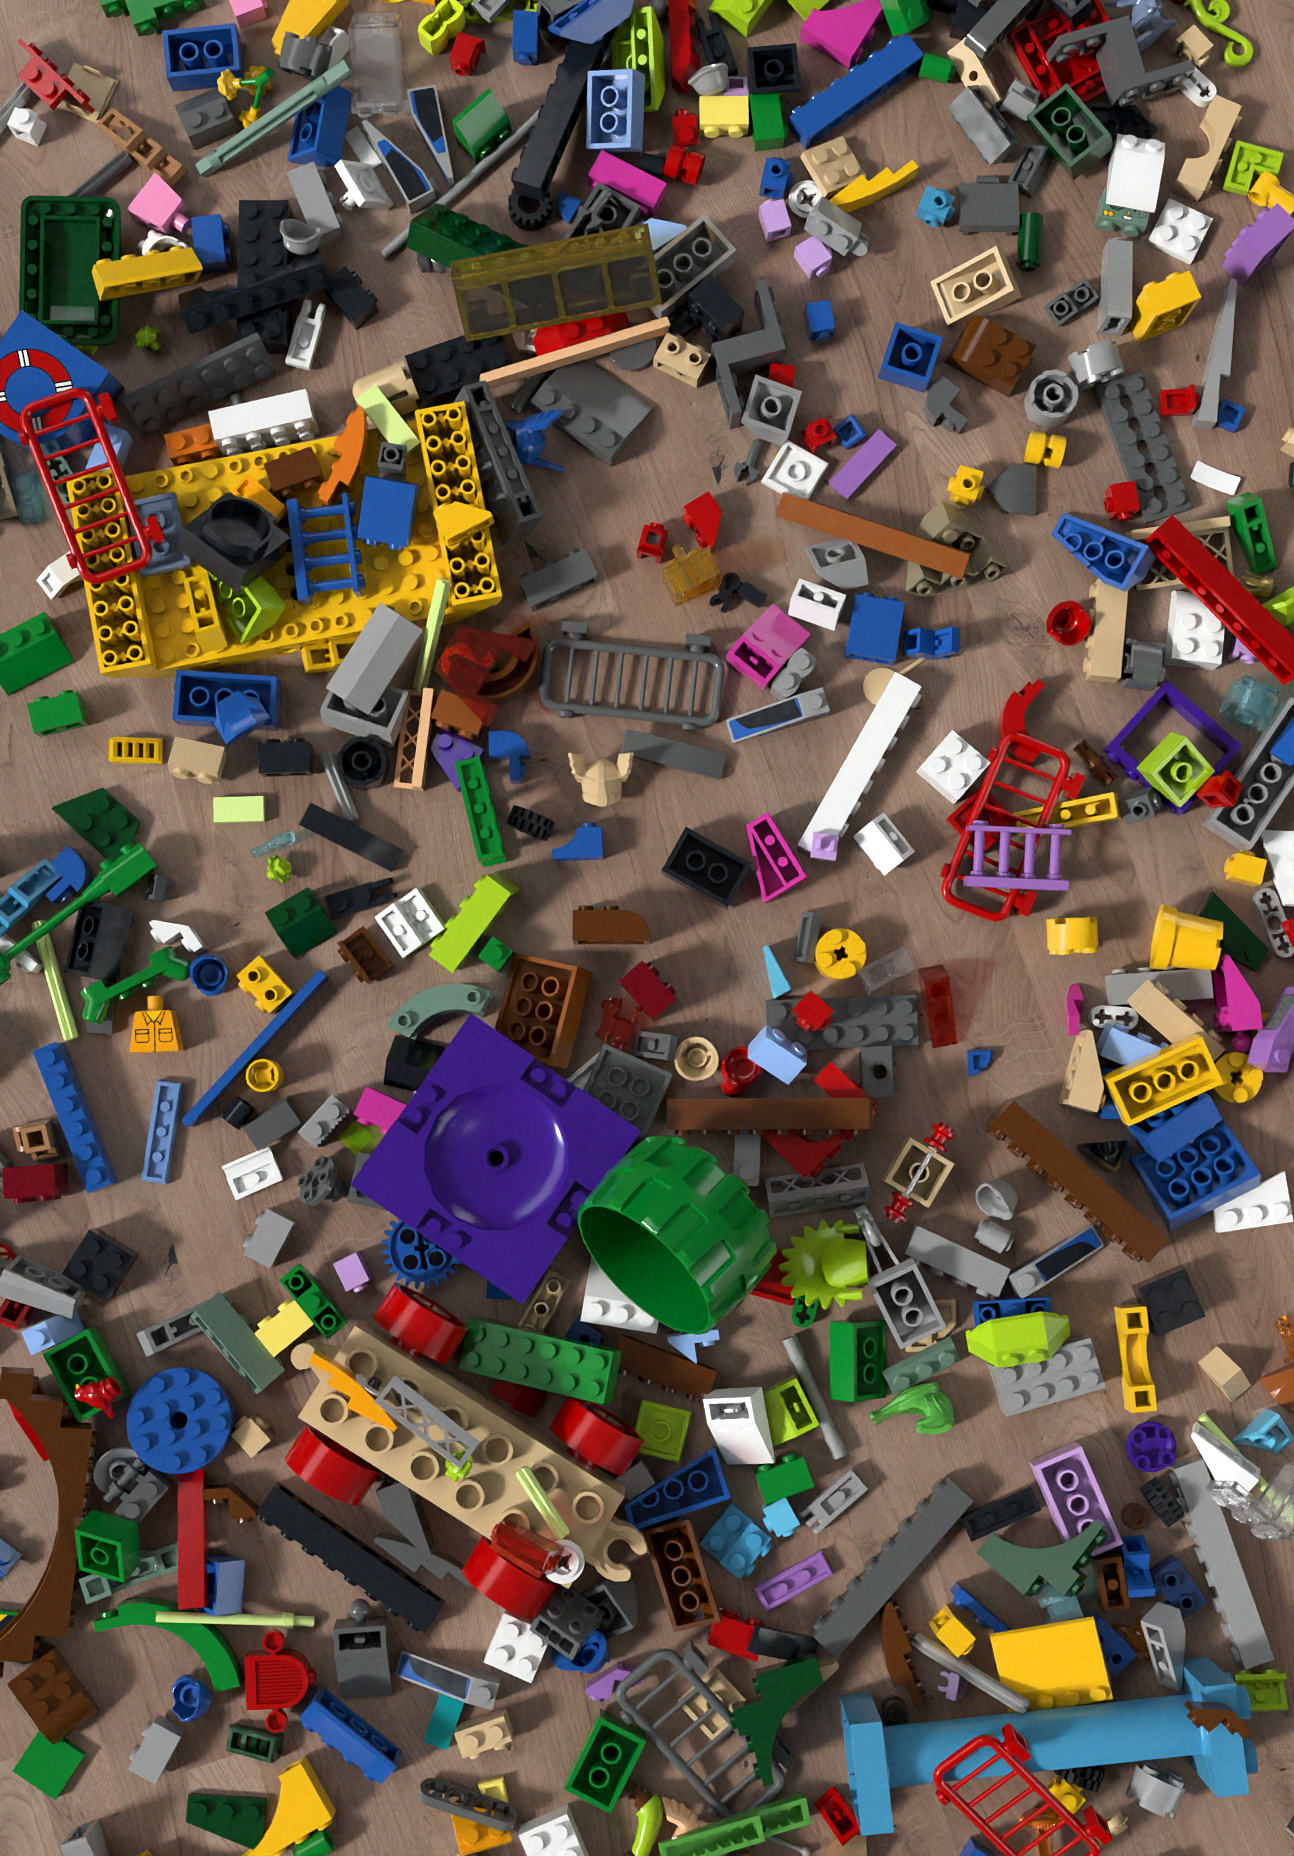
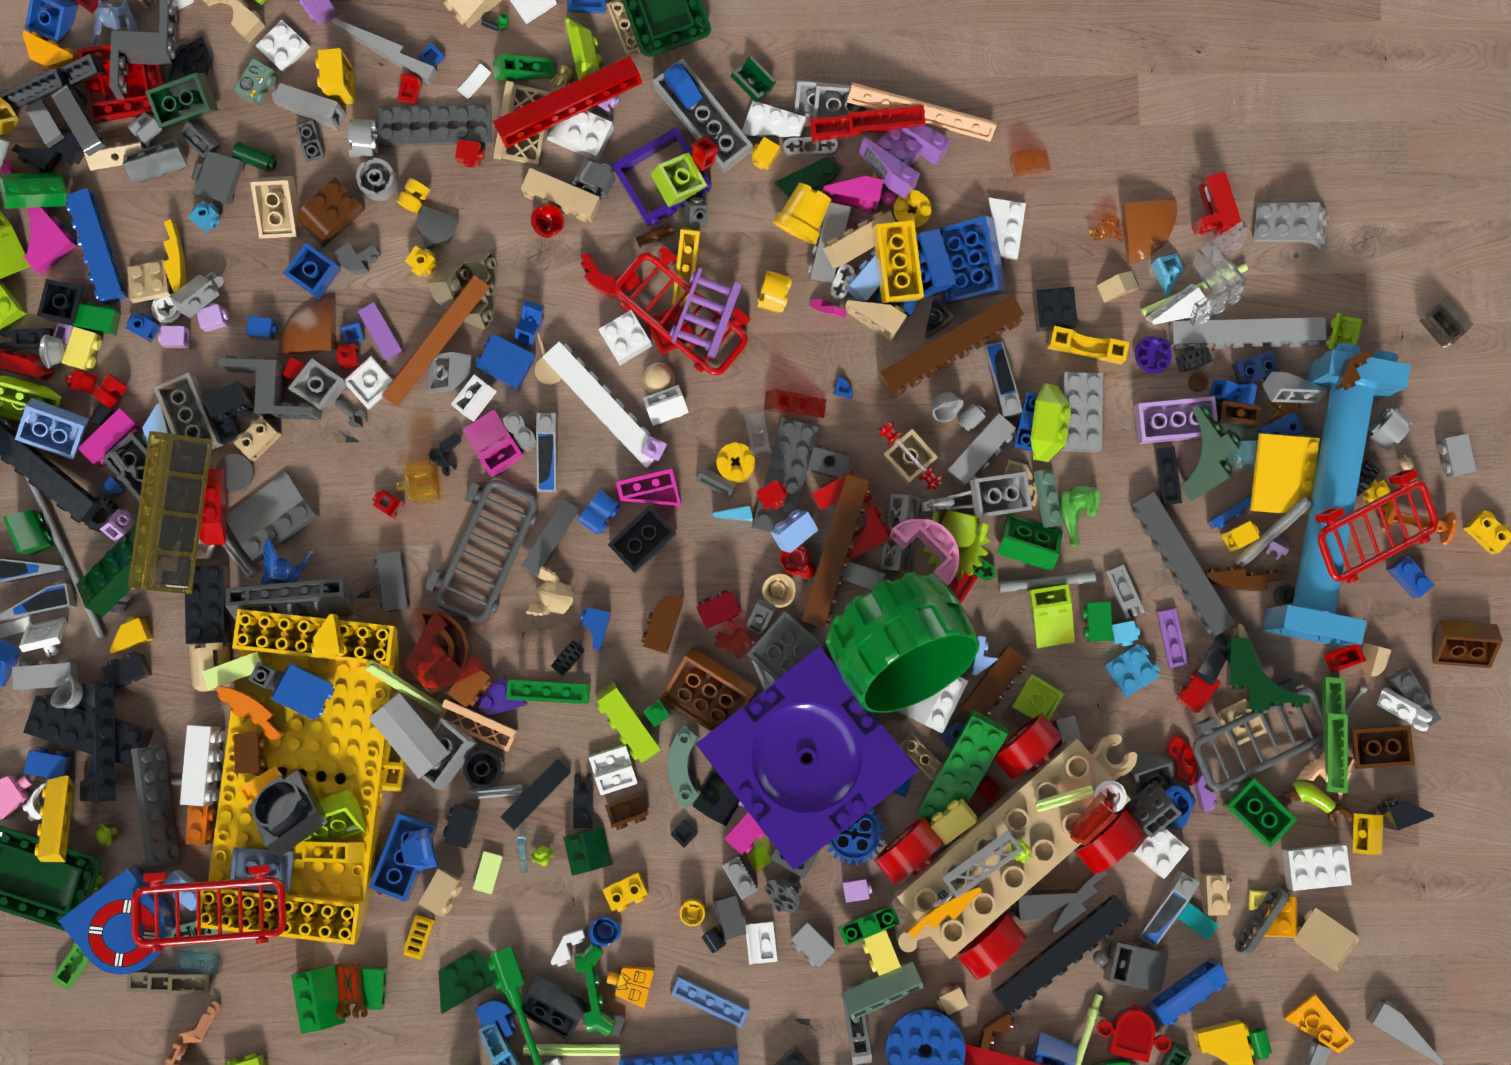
camera: 70 degrees left, 0 degrees up
white slope [36,551,83,600] -> none
dark grey tile [145,874,176,901] -> none
blue tile [181,970,330,1127] -> none
white hinge [285,300,326,371] -> none
blue fence [286,493,365,605] -> none
light nougat tile [479,317,670,389] -> none
blue brick [489,731,531,784] -> none
blue wedge [624,1447,731,1529] -> none
reddish brown slope [643,1516,722,1632] -> none
red slope [682,491,722,554] -> none
white slope [703,1387,775,1465] -> none
green brick [918,52,957,84] -> none
blue wedge [1051,512,1156,592] -> none
white slope [1106,134,1165,213] -> none
clear light blue brick [1219,675,1279,731] -> none
none -> lavender brick [100,509,134,542]
none -> yellow slope [110,616,153,654]
none -> dark orange brick [278,297,336,355]
none -> reddish brown flag [335,963,368,1019]
none -> blue brick [577,490,620,535]
none -> tan helmet [642,363,675,394]
none -> black tile [670,820,698,848]
none -> bright pink cylinder [890,519,959,586]
none -> light yellow brick [930,798,977,845]
none -> red tile [1165,734,1197,786]

